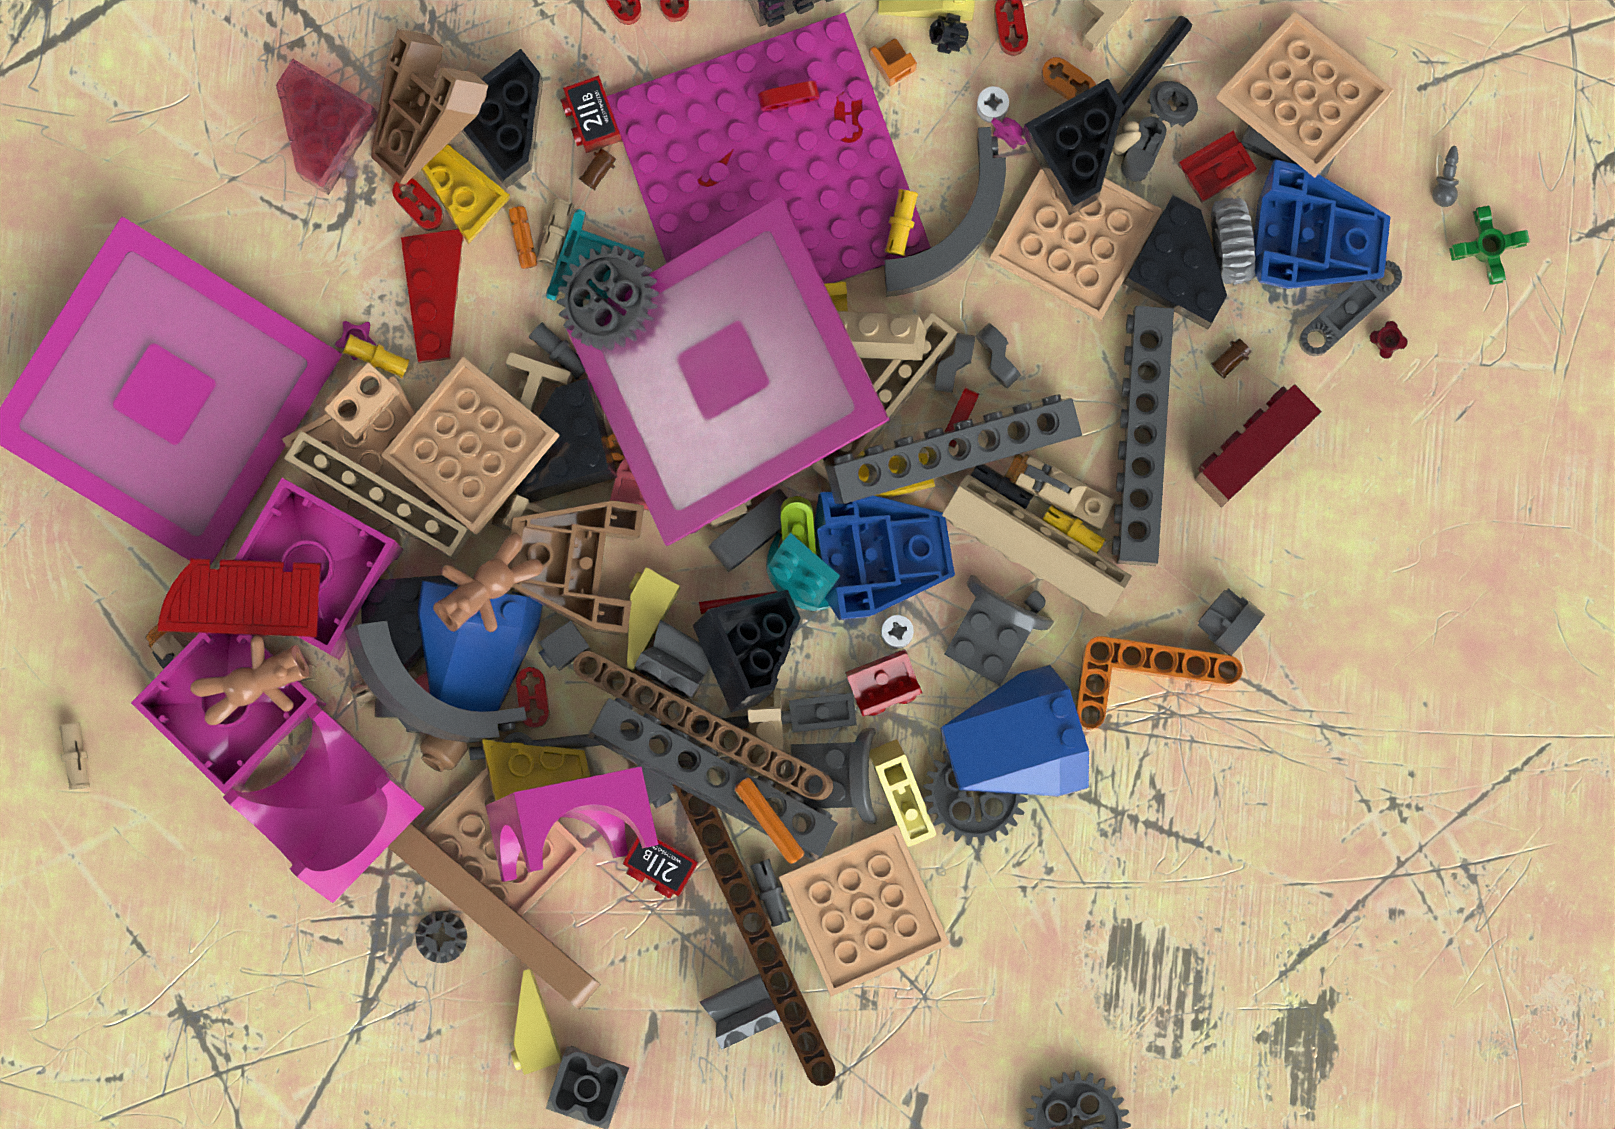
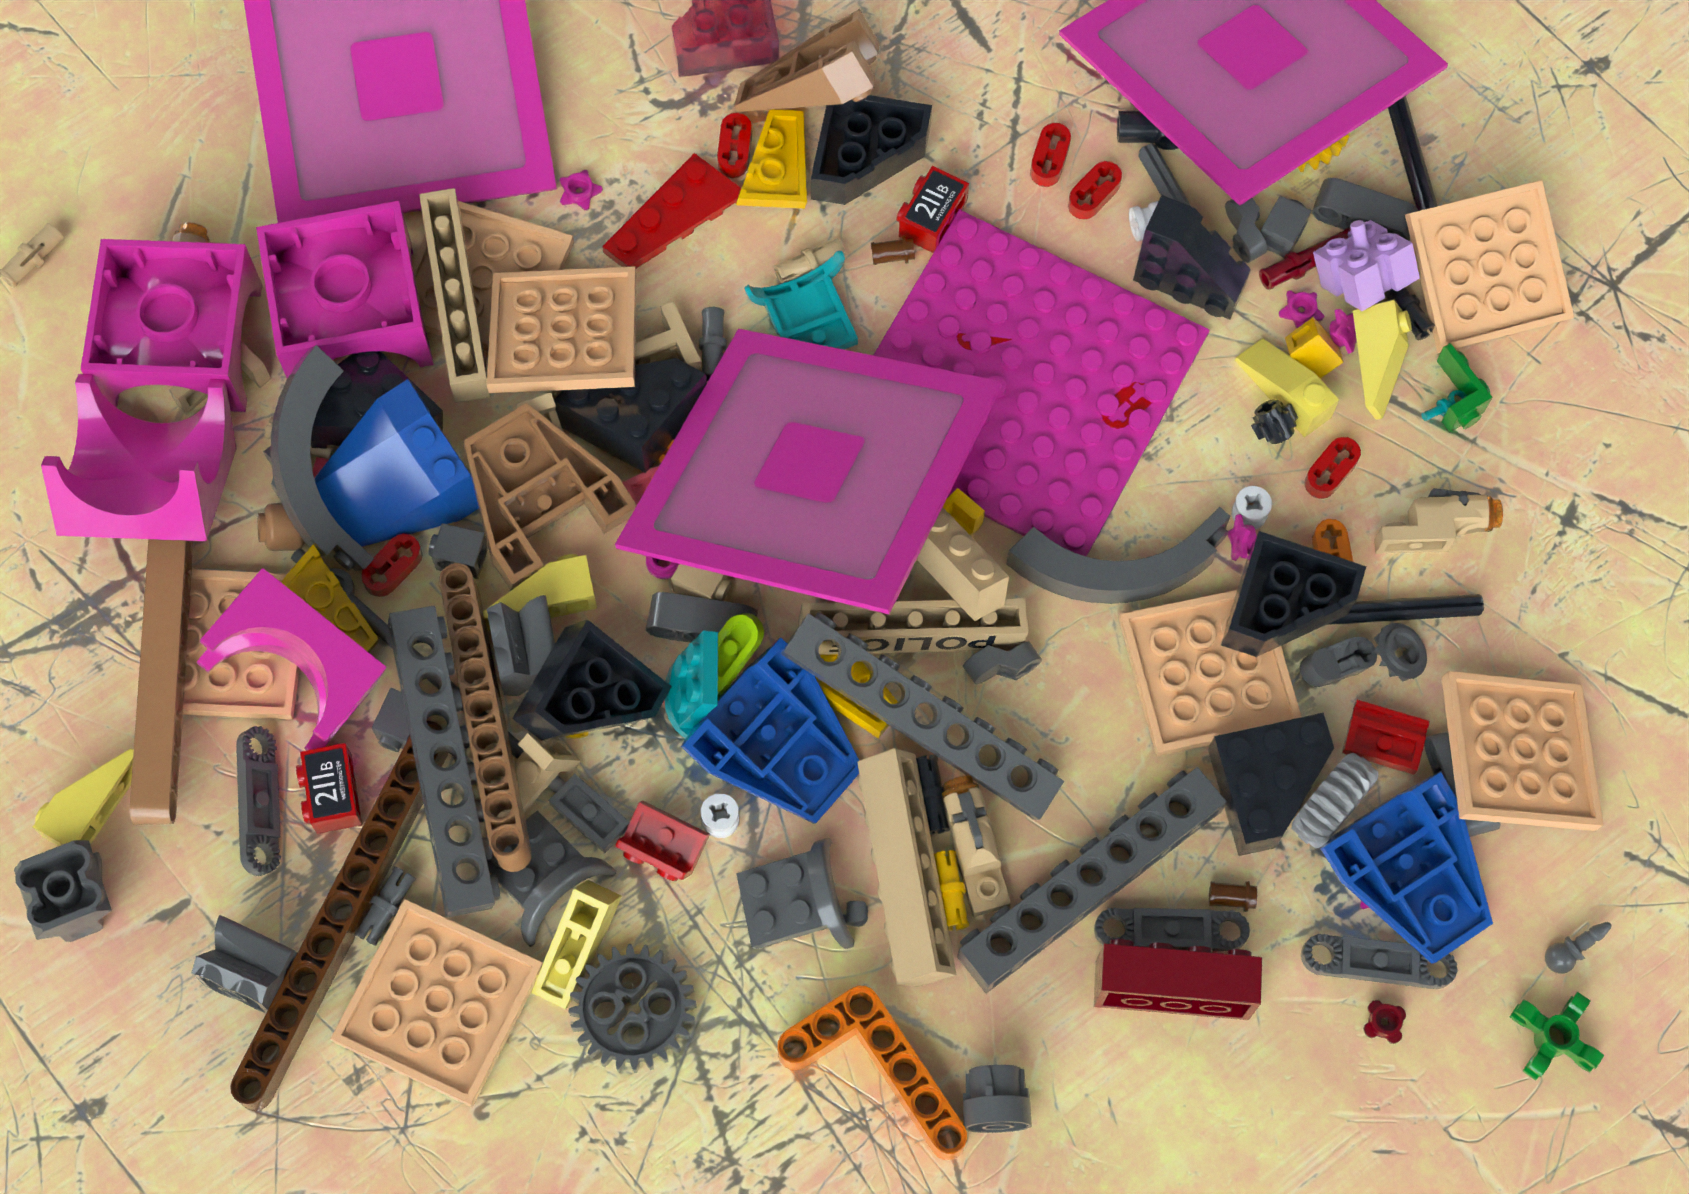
camera: 45 degrees right, 15 degrees down
red piece [157,558,321,637] -> none
nougat animal [190,636,309,725] -> none
light nougat brick [324,363,400,440] -> none
yellow pin [343,334,410,378] -> none
dark grey gear [415,911,467,963] -> none
nougat animal [433,534,543,632] -> none
orange axle [509,206,537,269] -> none
dark grey gear [557,245,659,350] -> none
orange axle [735,778,804,864] -> none
red beam [758,81,820,111] -> none
orange panel [869,39,917,87] -> none
yellow pin [885,189,918,256] -> none
blue wedge [940,665,1089,797] -> none
red beam [944,387,980,448] -> none
dark grey piece [976,323,1021,388] -> none
tan arm [1112,121,1141,156] -> none
none -> dark grey plate [236,726,281,876]
none -> dark grey plate [1094,907,1250,951]

